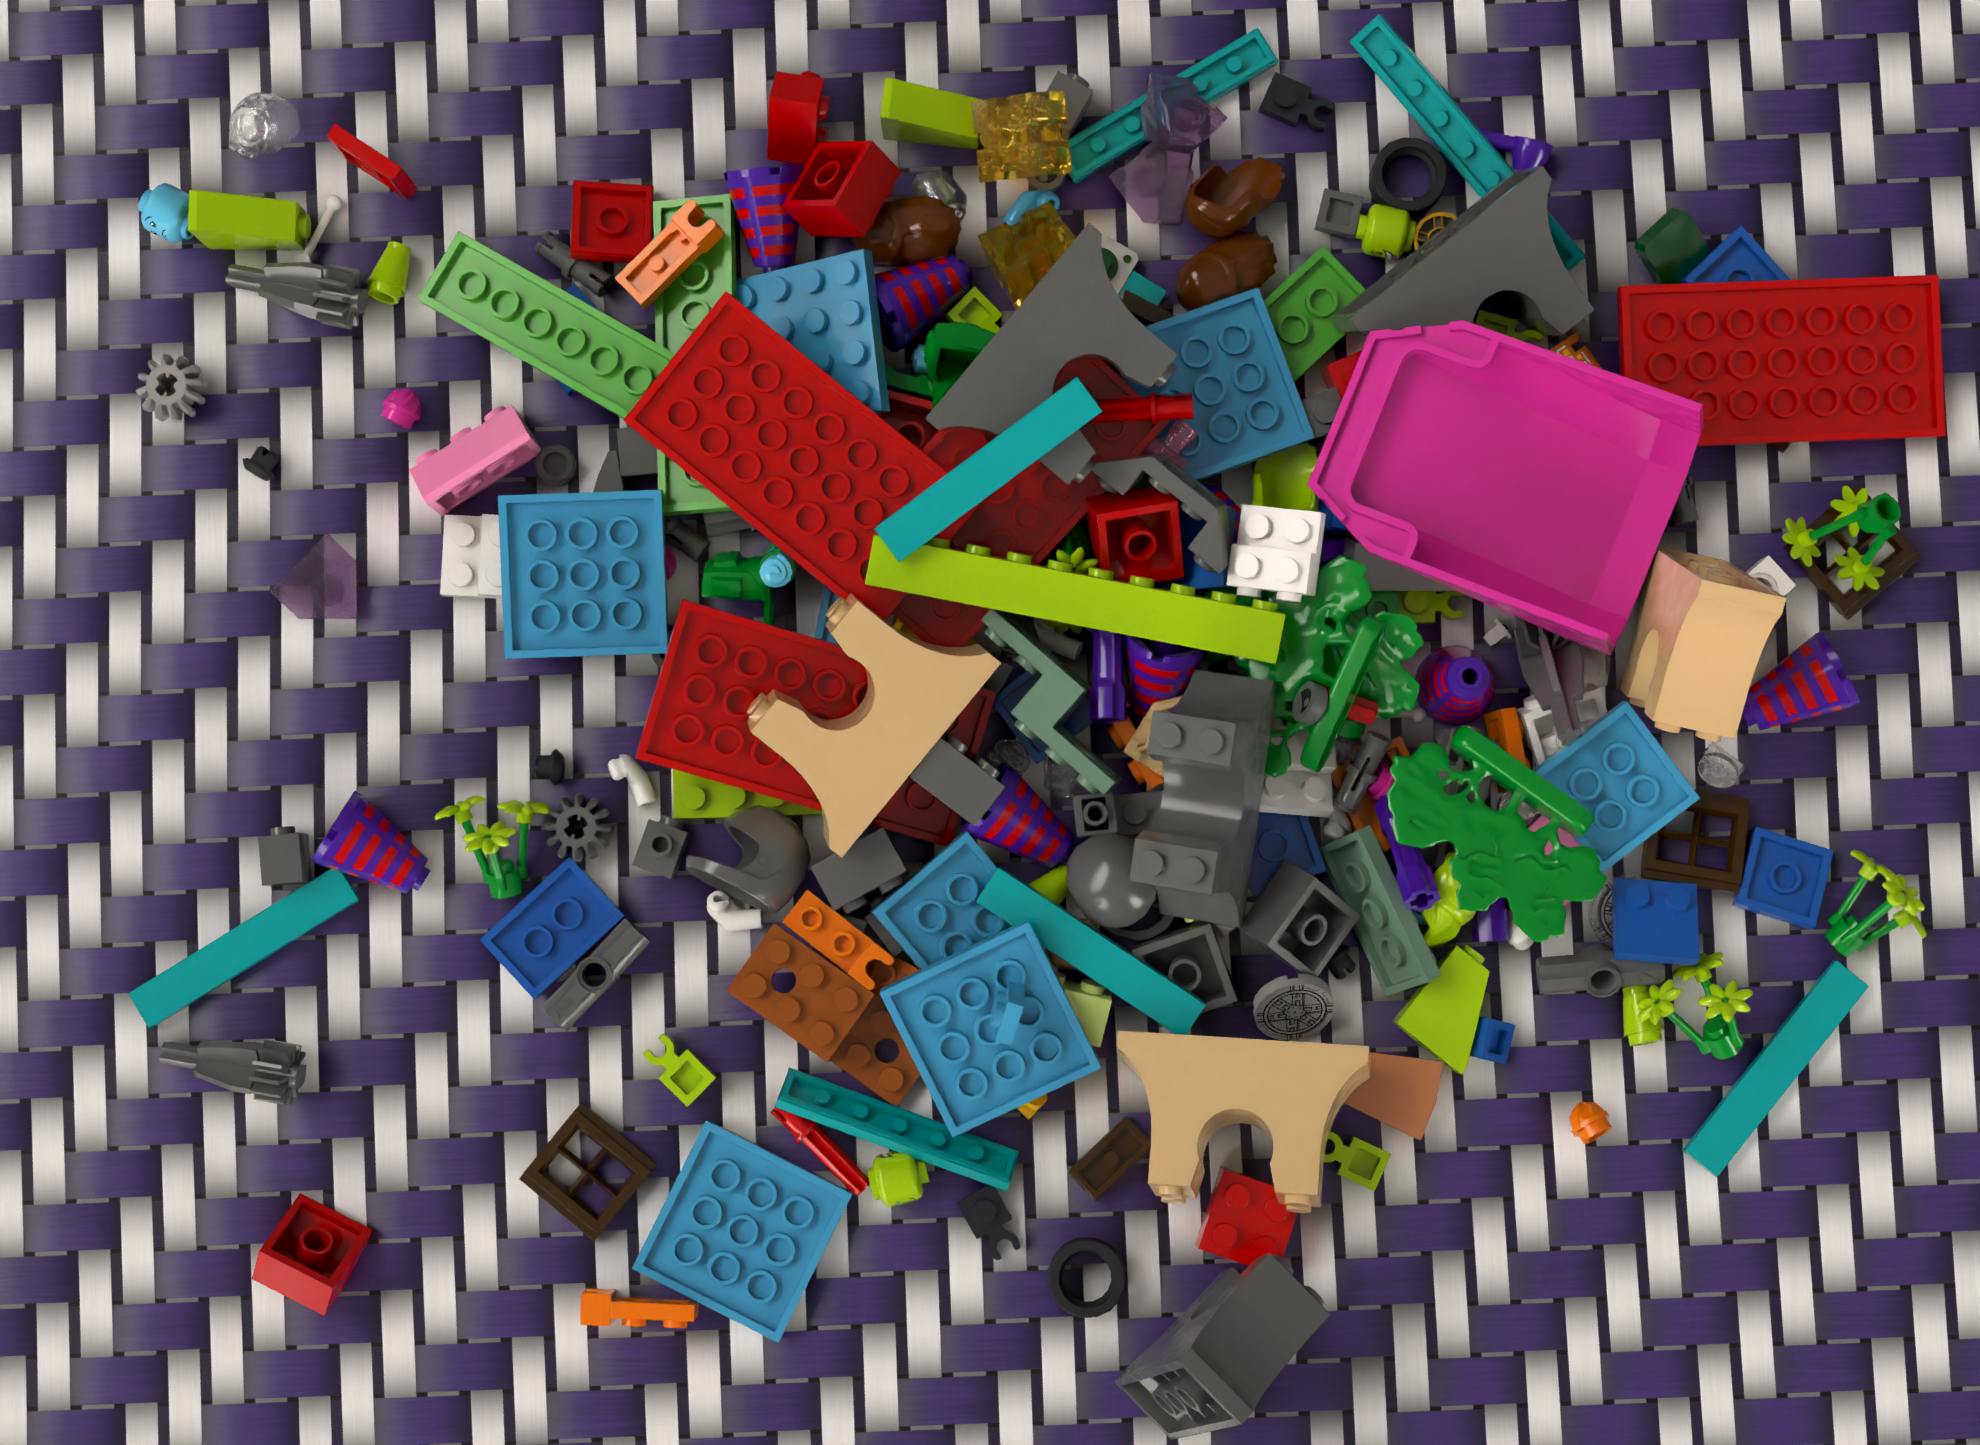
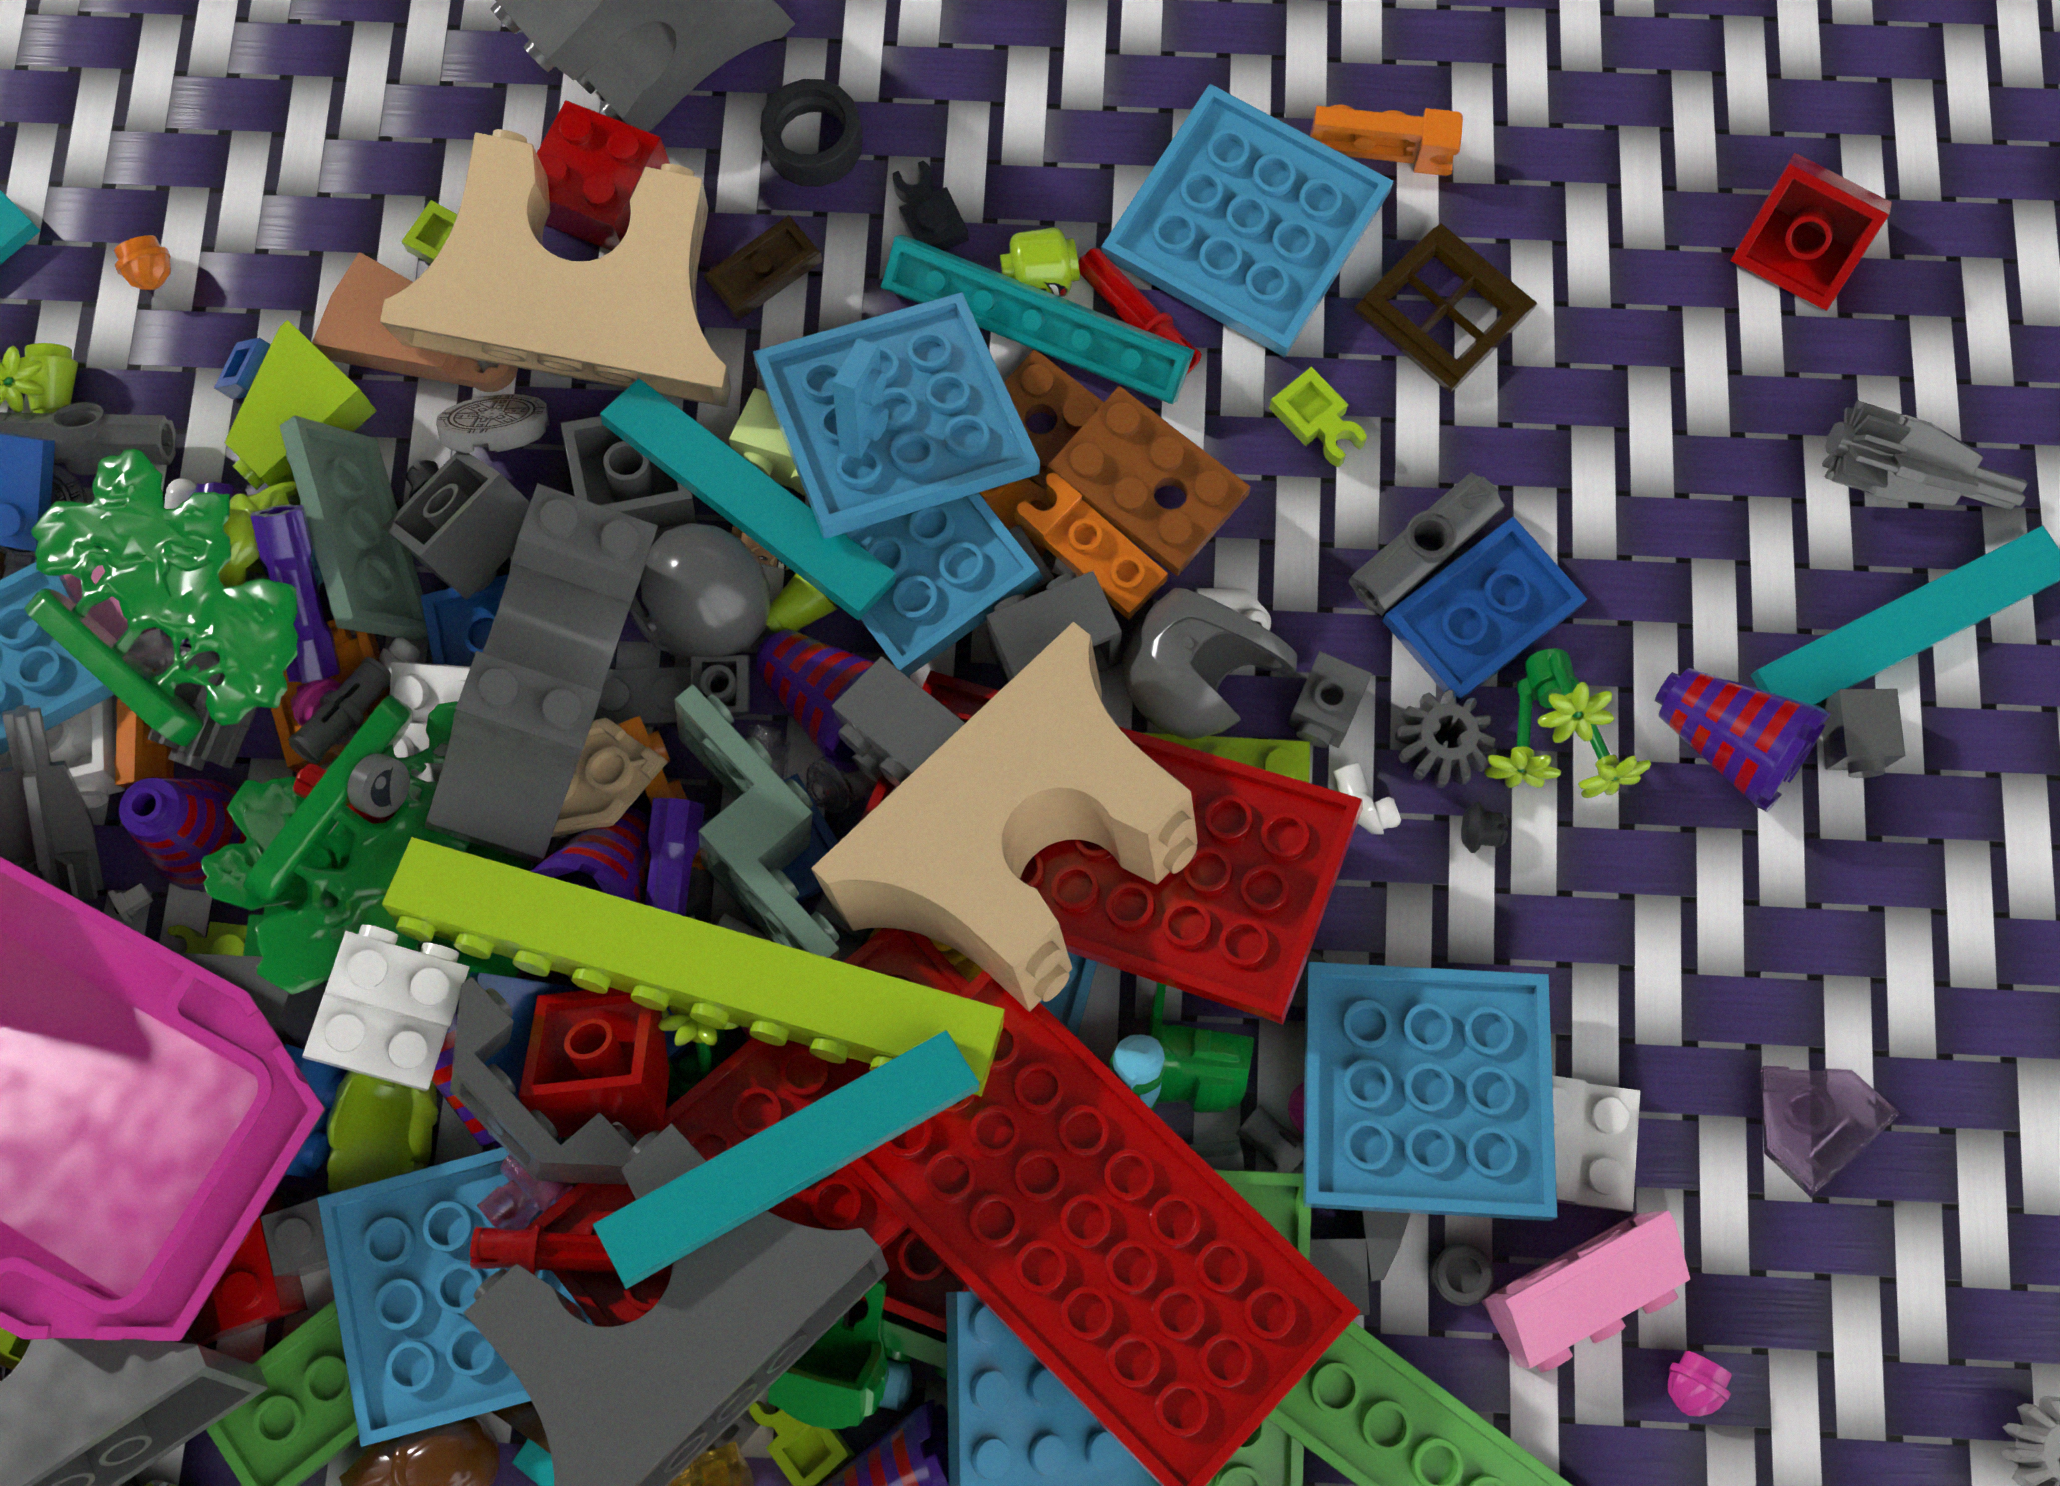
camera: 175 degrees left, 10 degrees down
black piece [243,446,279,481] -> none

